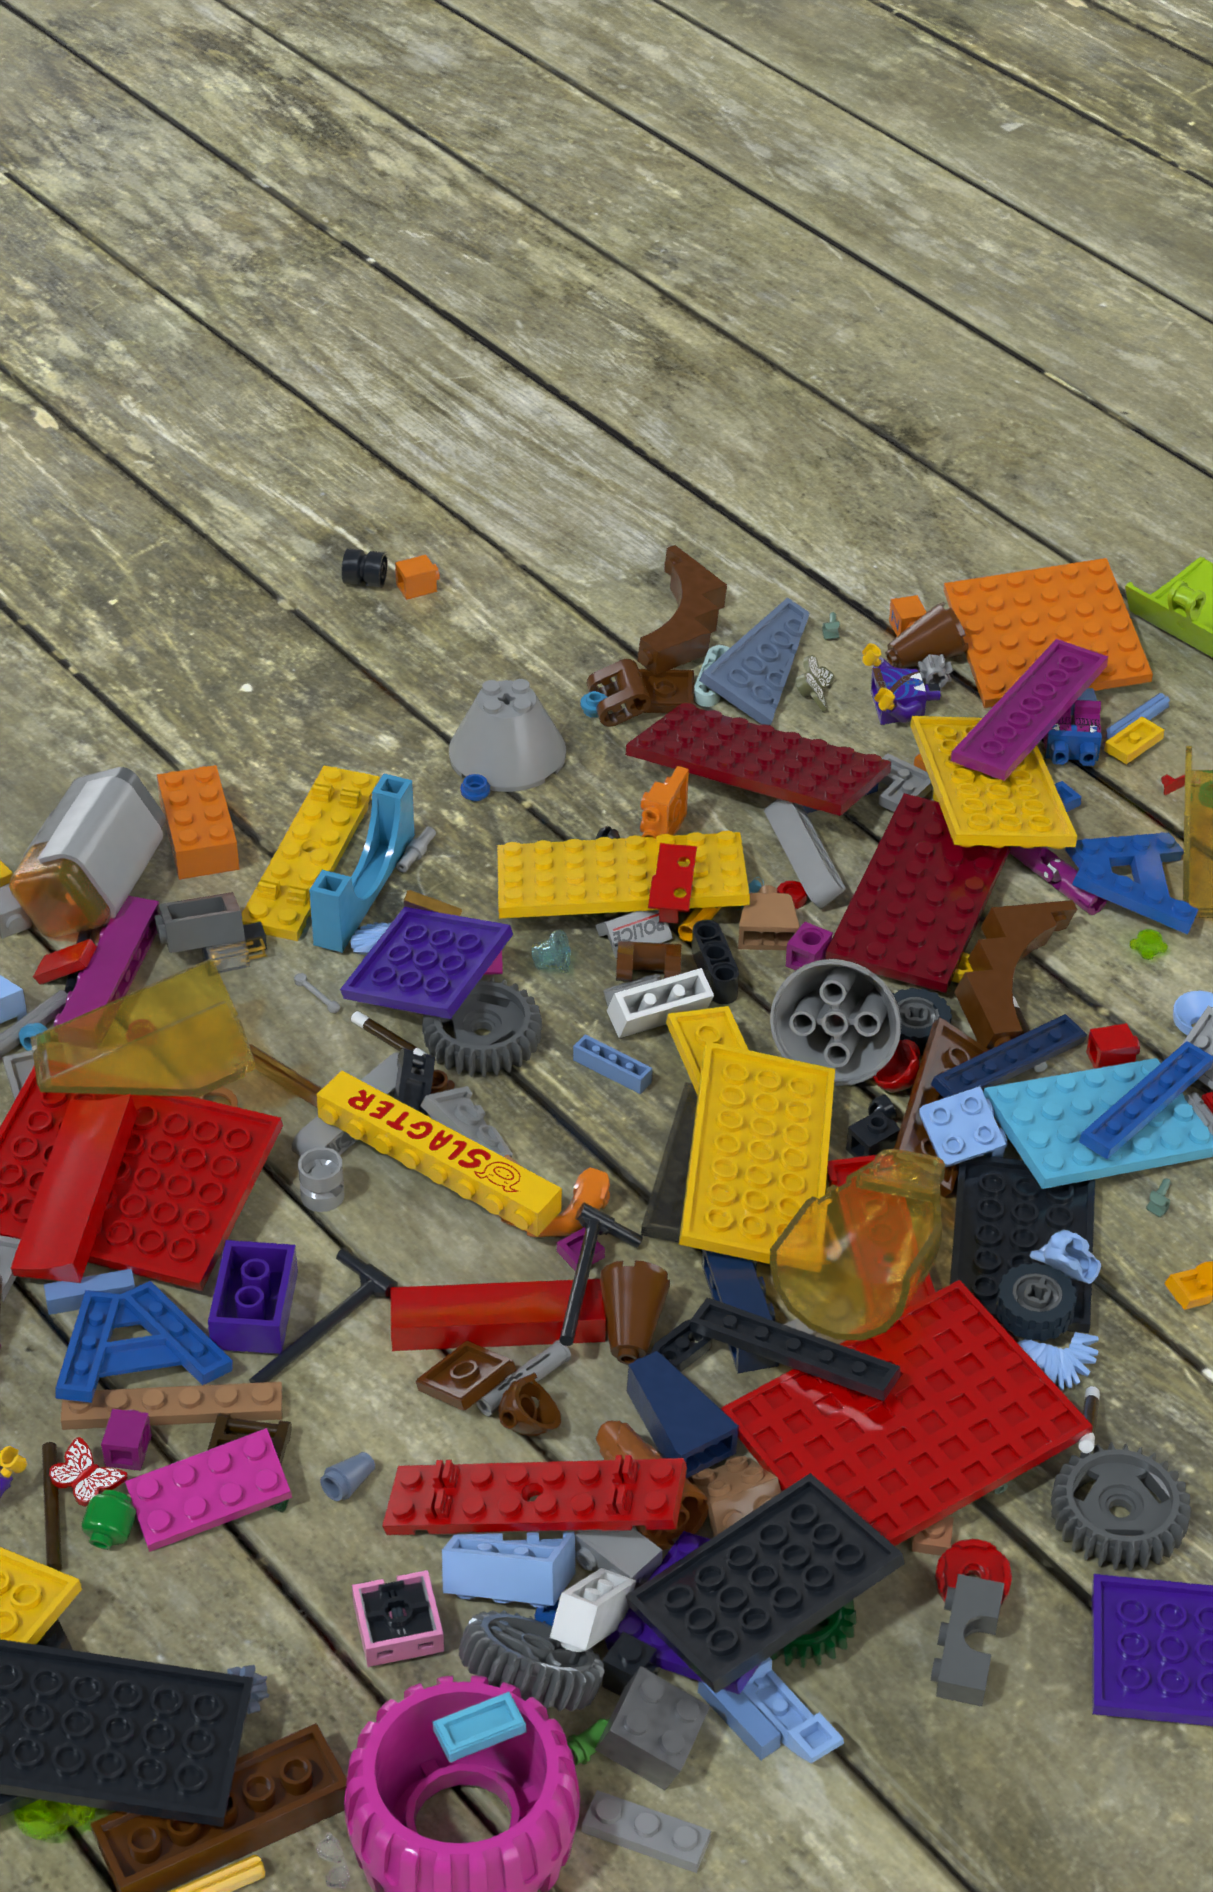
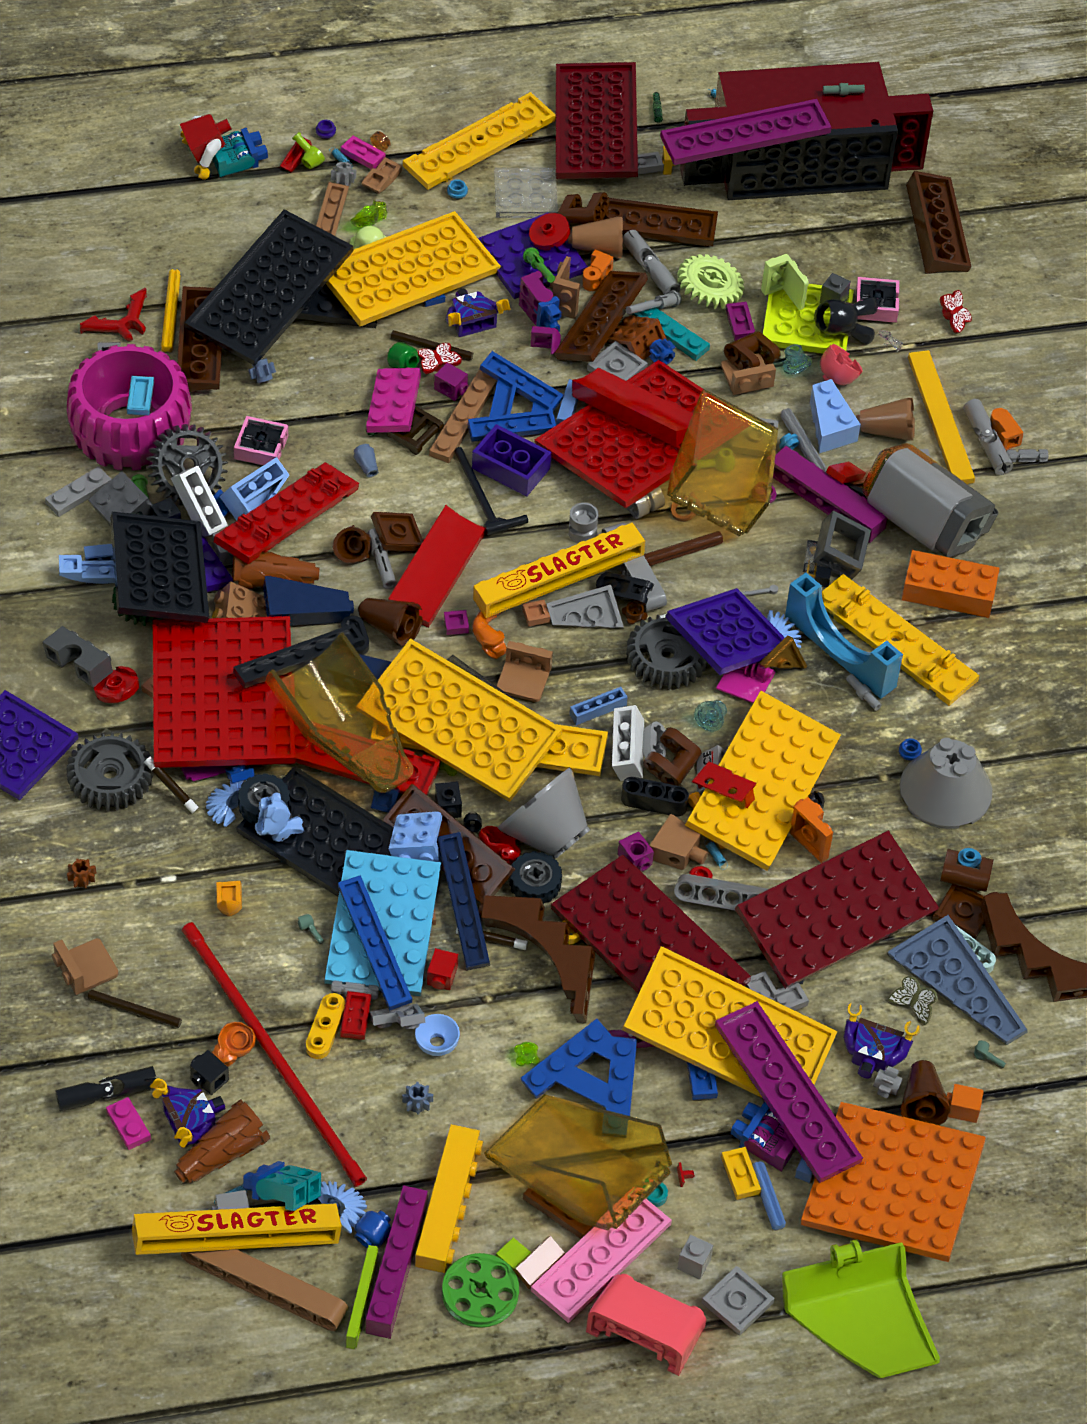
camera: 115 degrees right, 10 degrees up
black bar [559,1202,643,1346] -> none
none -> medium nougat bracket [496,641,553,702]

